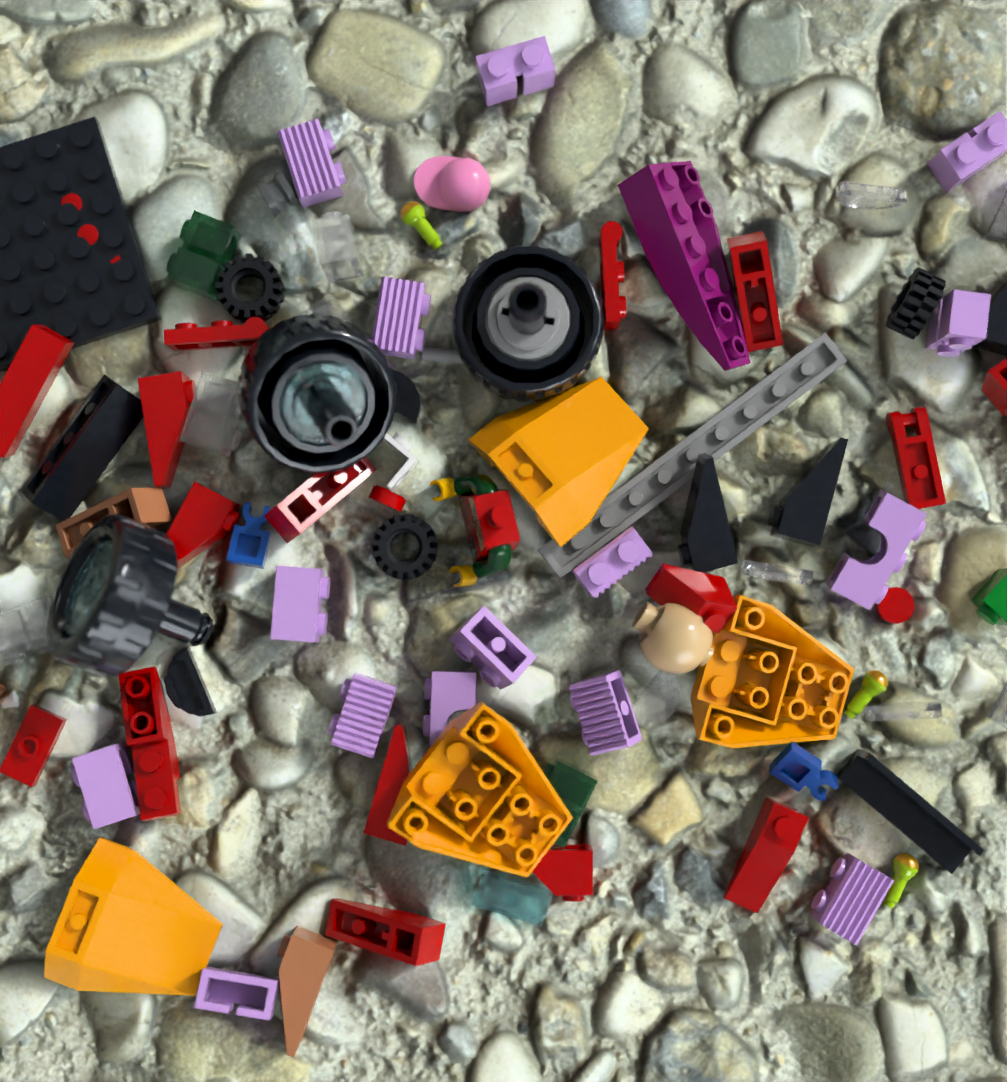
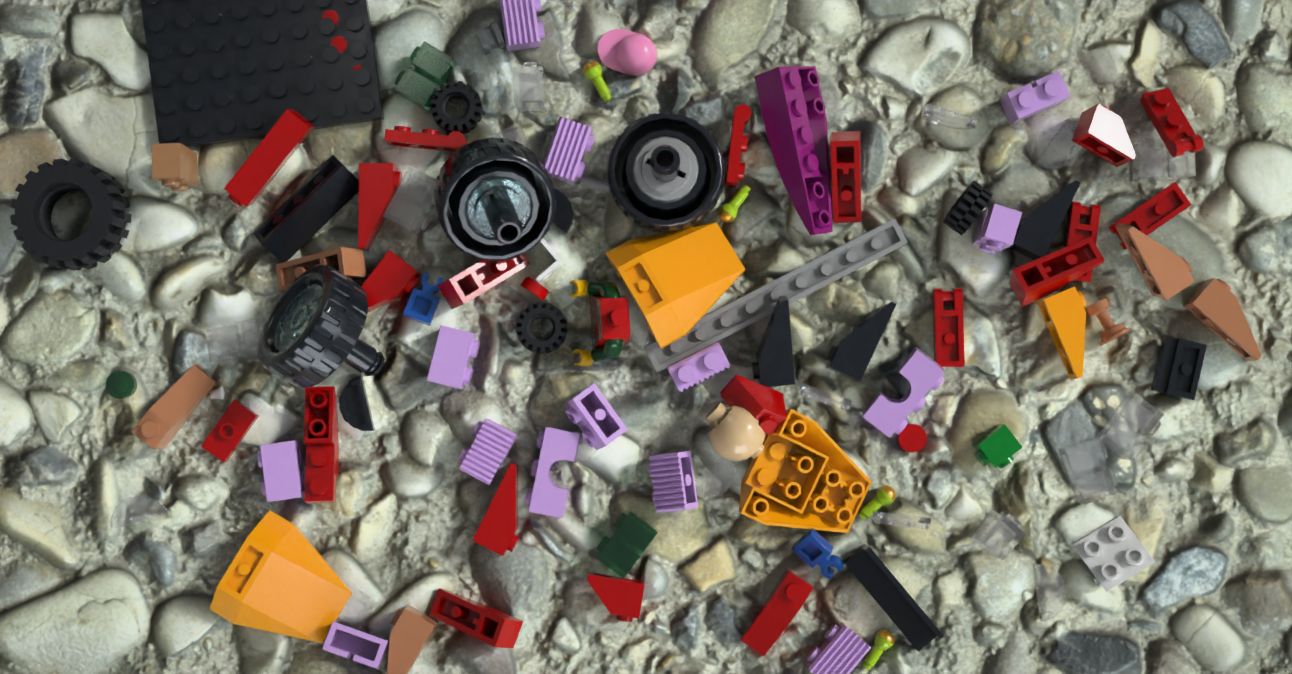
camera: 10 degrees right, 0 degrees up
light orange wedge [387,702,573,877] -> none
clear light blue slope [472,869,553,927] -> none
none -> lime piece [718,185,751,223]

